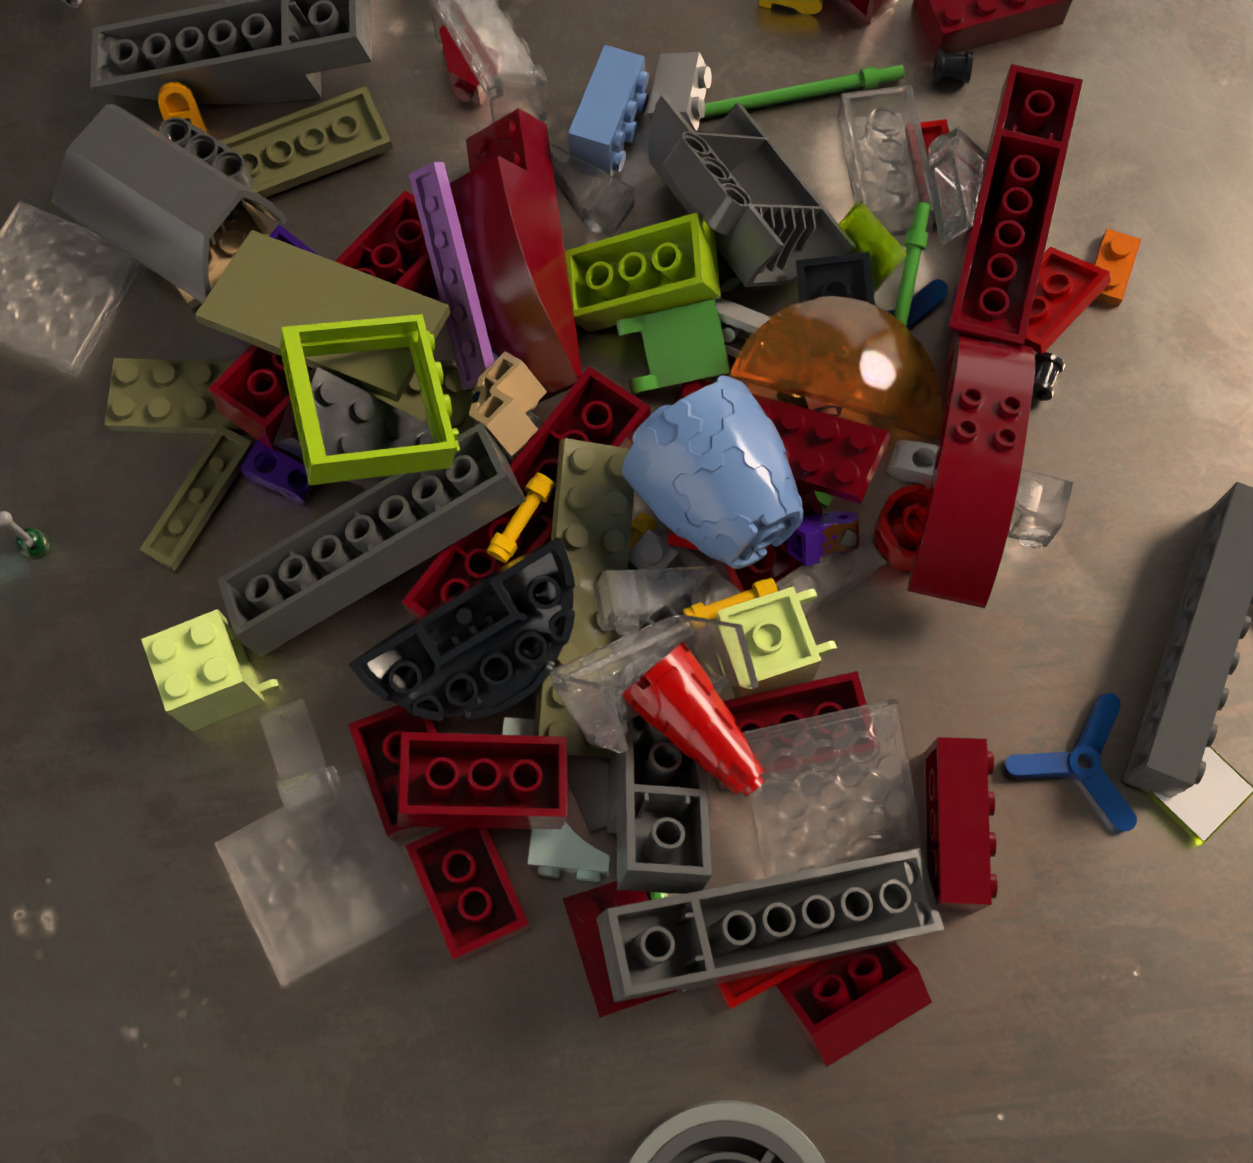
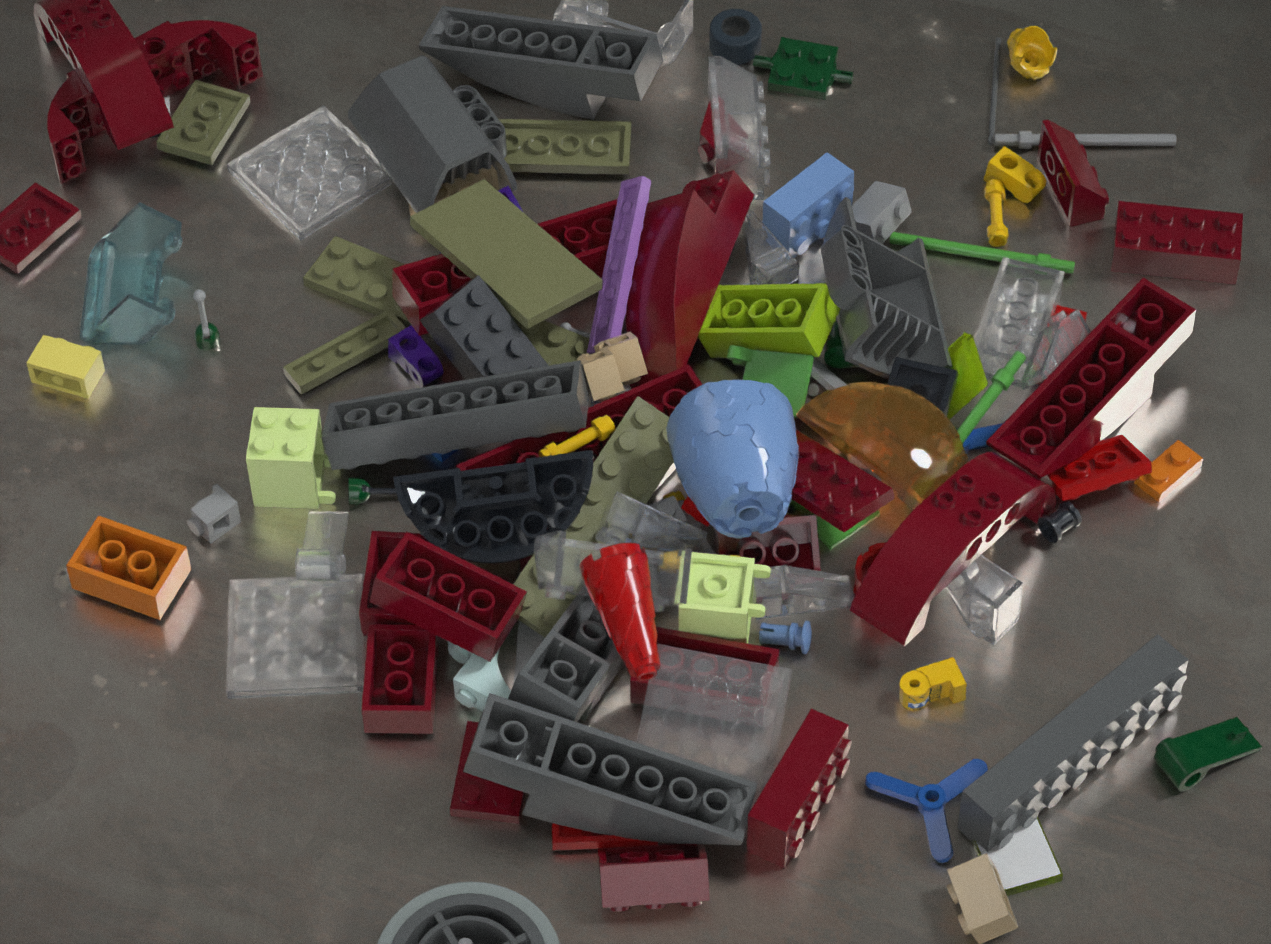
camera: 25 degrees right, 20 degrees down
light orange plate [158,81,208,134] -> none
lime window [280,314,460,485] -> none
dark purple leg [787,511,859,567] -> none
black bush [933,49,973,84] -> none
none -> orange brick [66,515,192,620]
none -> light grey brick [187,484,241,544]
none -> dark green hinge [348,478,397,504]
none -> medium blue pin [759,620,812,654]
none -> yellow leg [899,657,967,711]
none -> tan brick [947,853,1019,944]
none -> yellow bar [984,179,1009,247]

